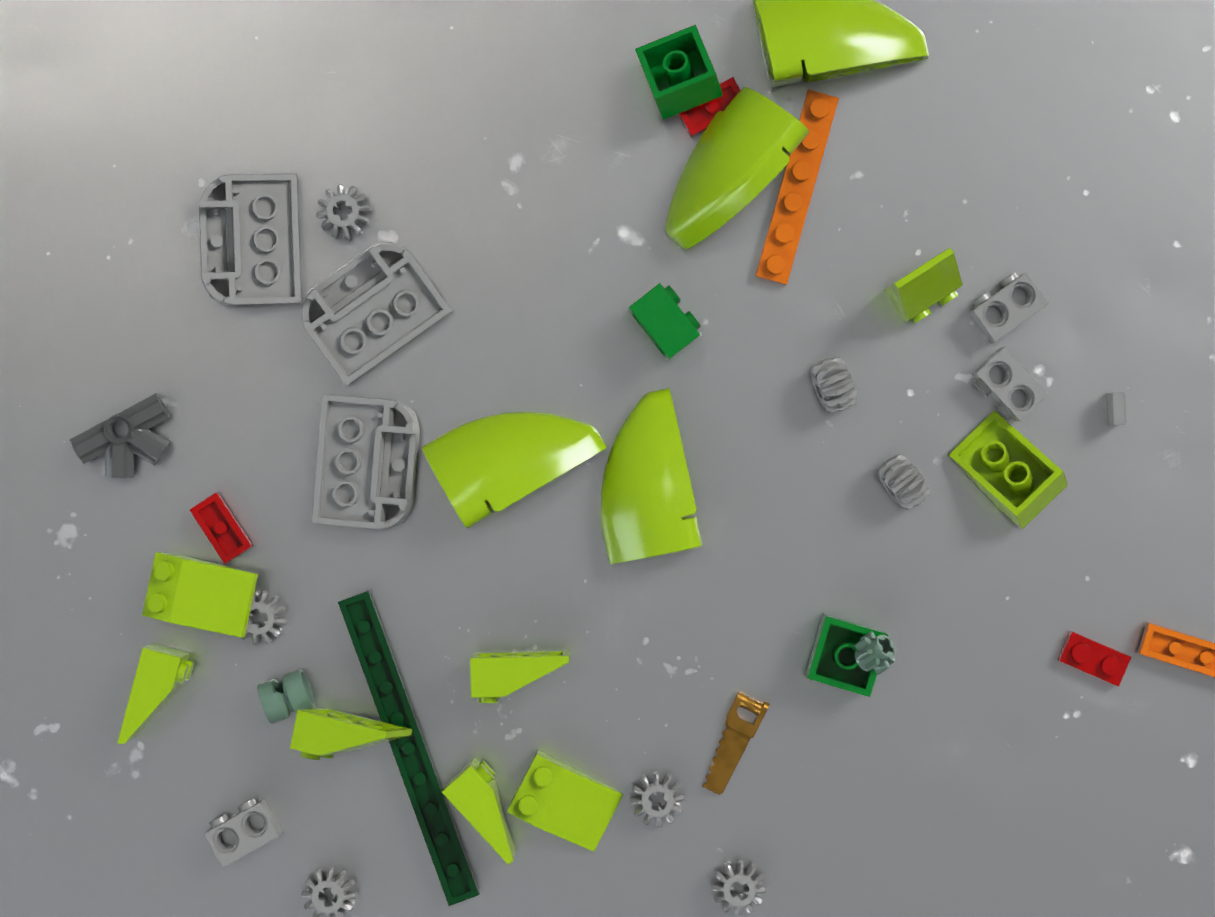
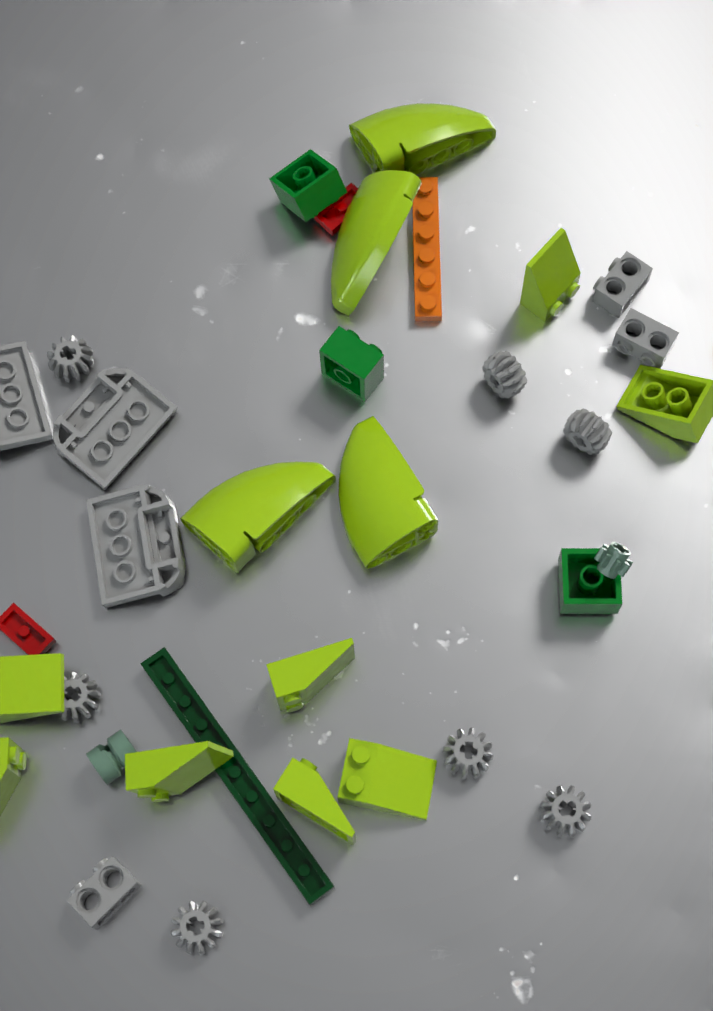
camera: 10 degrees left, 20 degrees down
pearl gold piece [702,692,770,795] -> none

